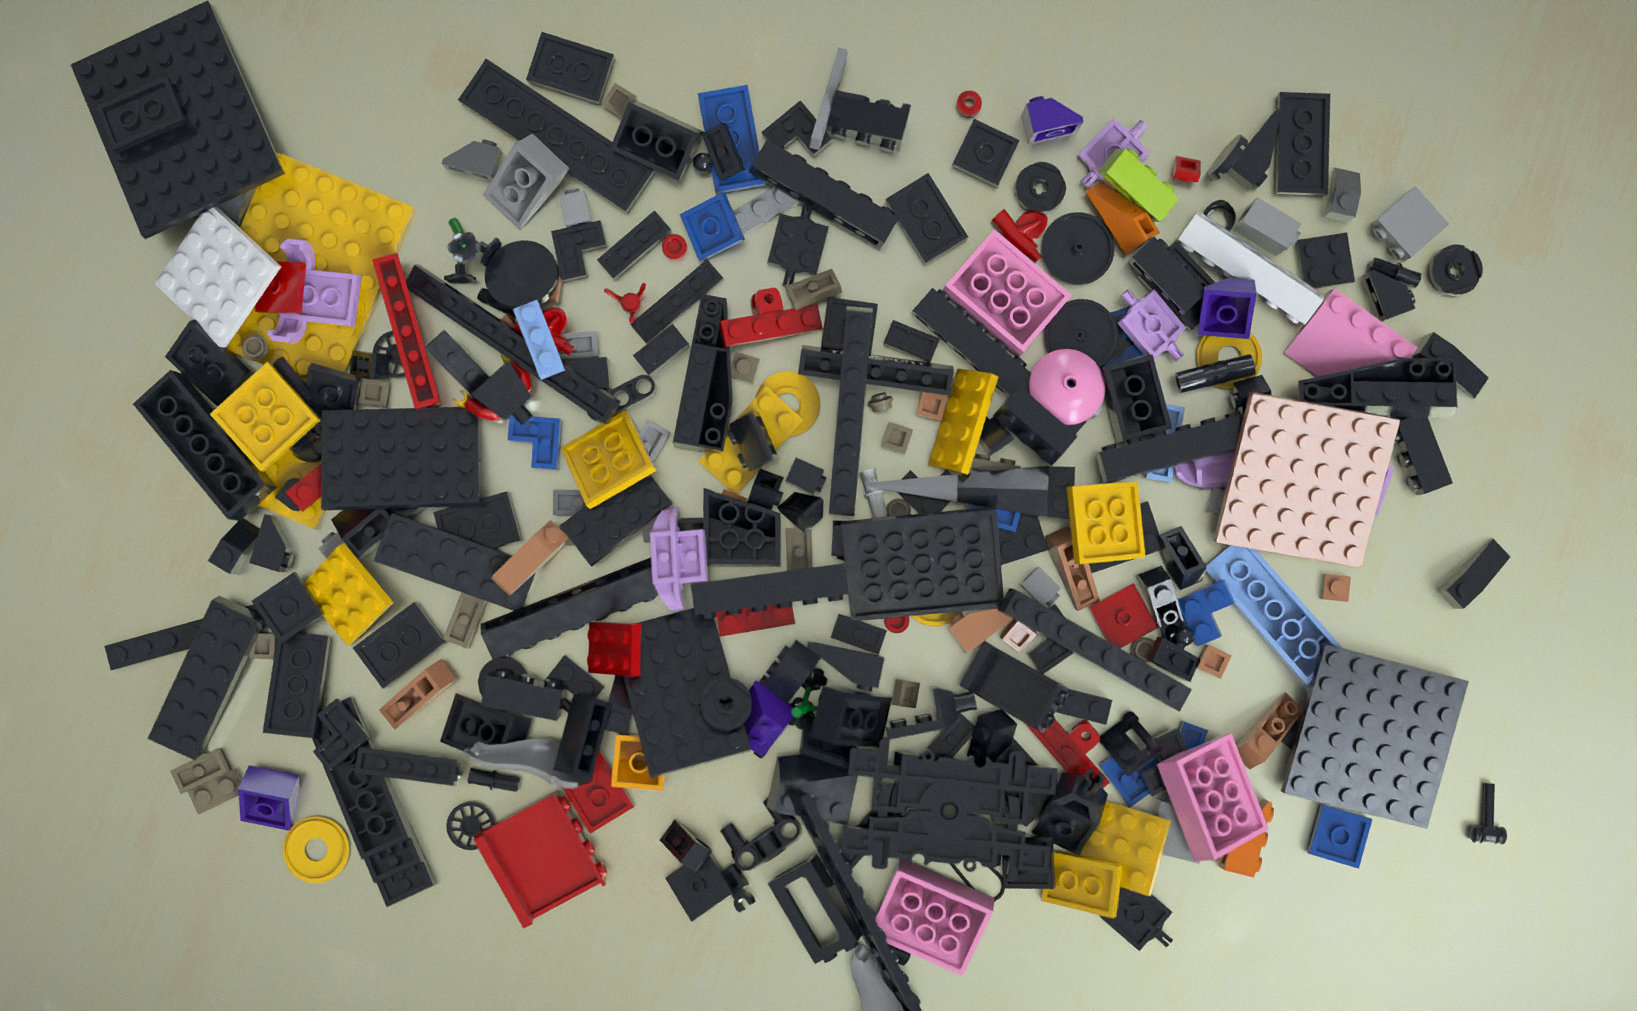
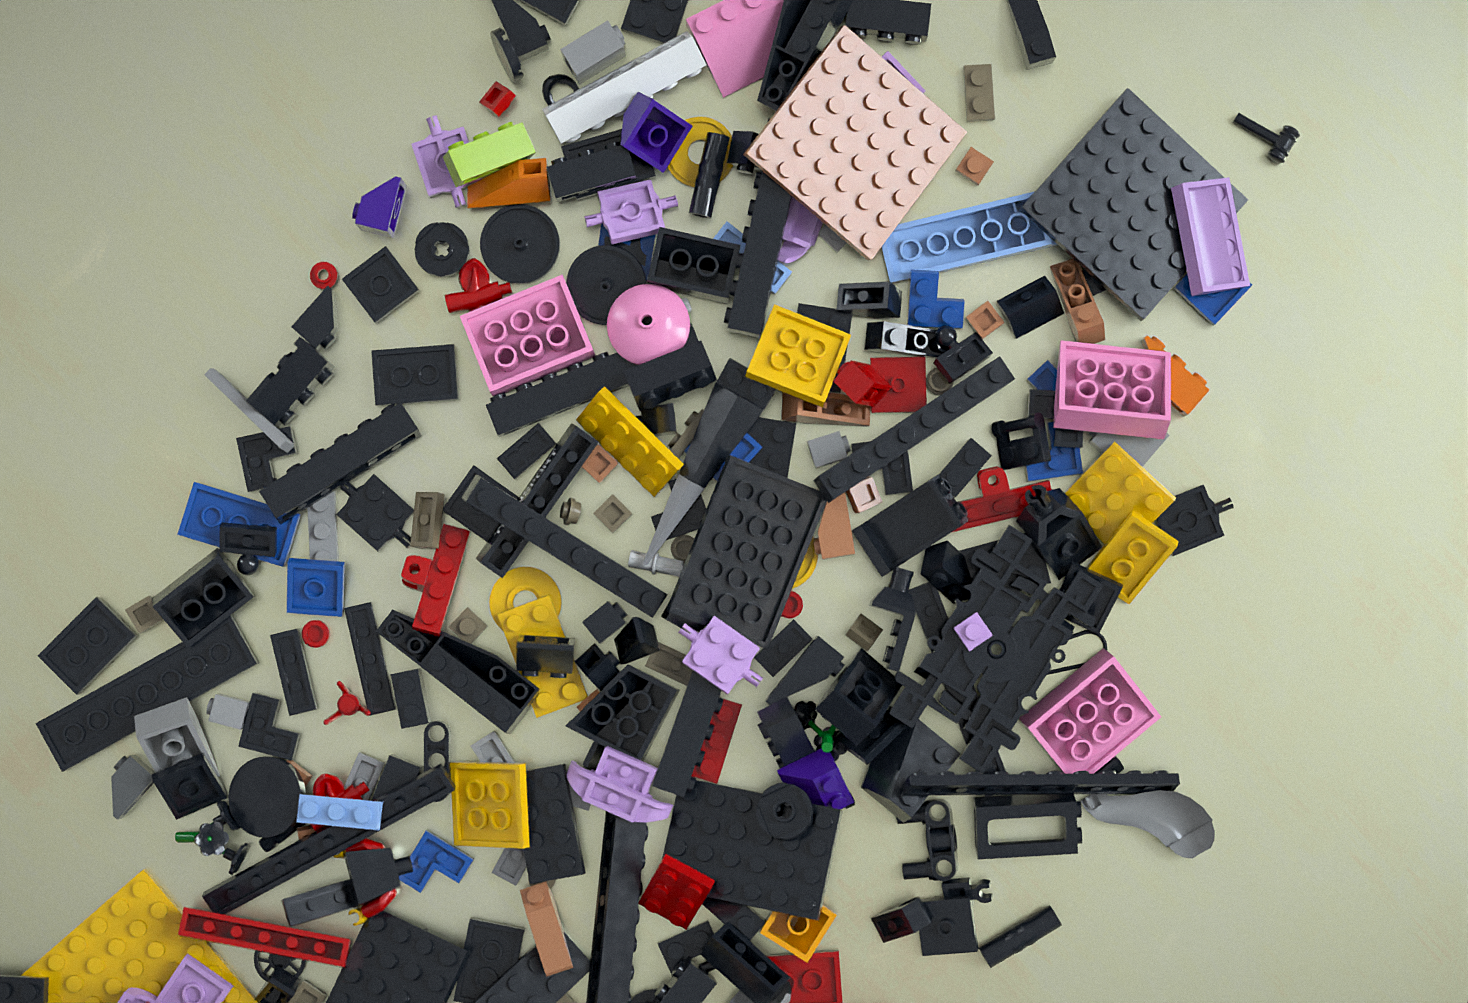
camera: 60 degrees left, 0 degrees up
none -> black plate [152,753,227,820]
none -> black slope [291,286,338,351]
none -> lavender plate [678,616,763,694]
none -> red brick [833,360,892,407]
none -> lavender plate [953,612,993,651]
none -> dark tan plate [963,64,995,122]
none -> black axle [979,905,1062,968]
none -> black panel [997,275,1064,339]
none -> lavender slope [1171,177,1250,296]

